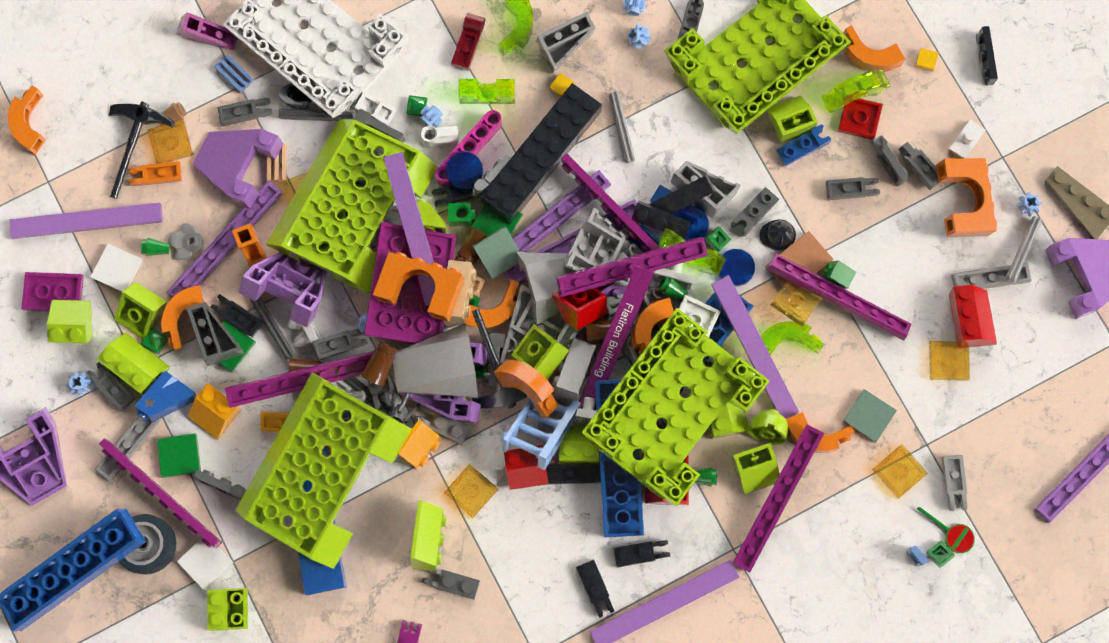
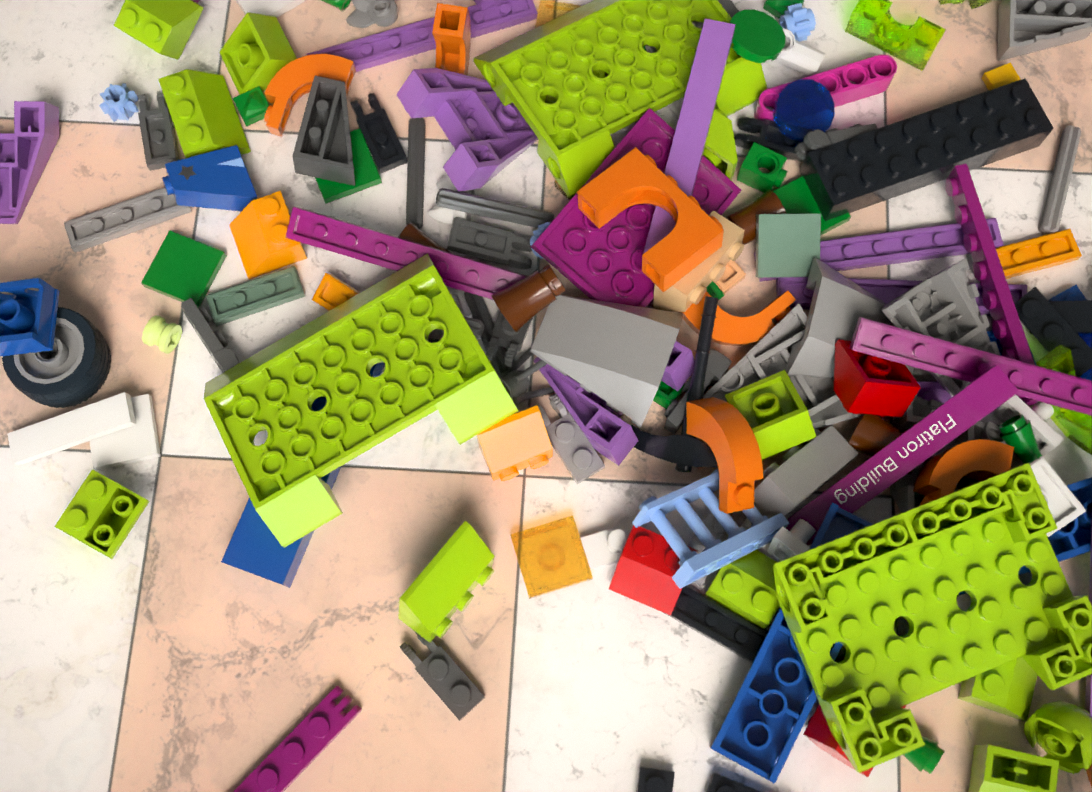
camera: 30 degrees right, 5 degrees down
magenta plate [99,438,222,548] -> none
none -> white tile [7,392,136,465]
none -> yellowish green wheel [142,315,182,354]
none -> sand green tile [205,266,306,326]
none -> dark grey axle [436,188,555,228]
none -> green tile [729,9,786,63]
none -> light orange tile [996,229,1082,279]

